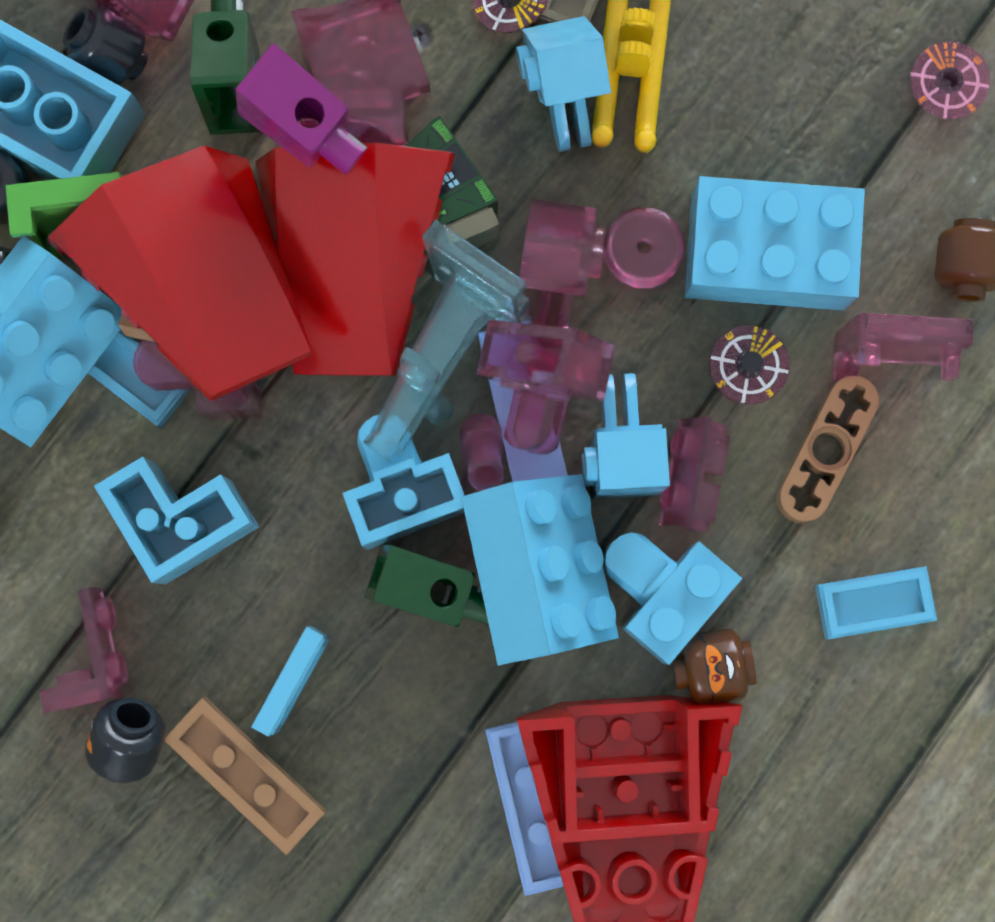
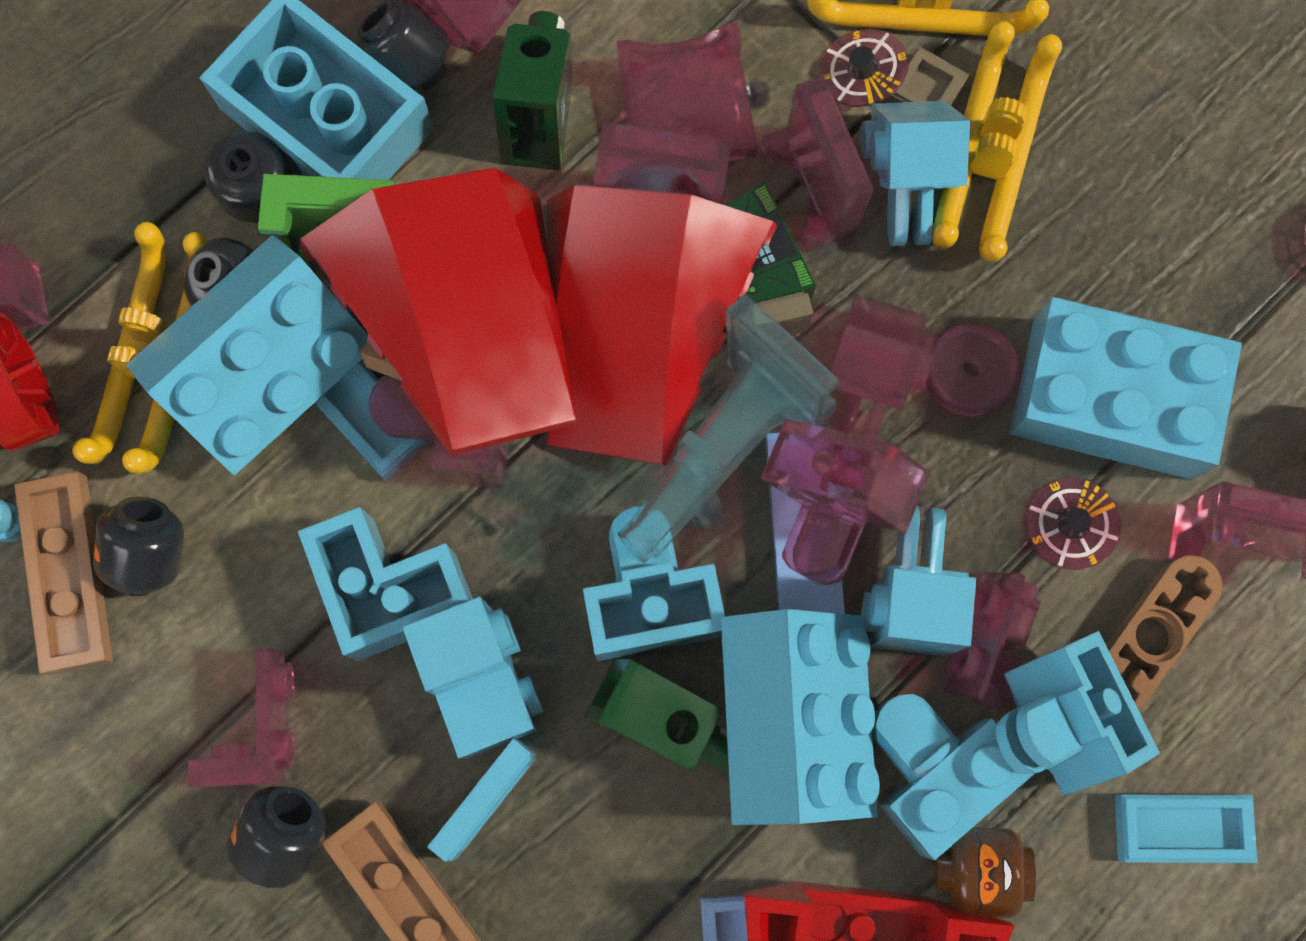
camera: 10 degrees right, 5 degrees down
magenta torso [235,43,368,175] -> none
clear pink pin [459,413,505,491] -> none
none -> medium azure brick [402,597,544,759]
none -> clear pink piece [761,75,874,252]
none -> medium azure brick [996,631,1160,796]

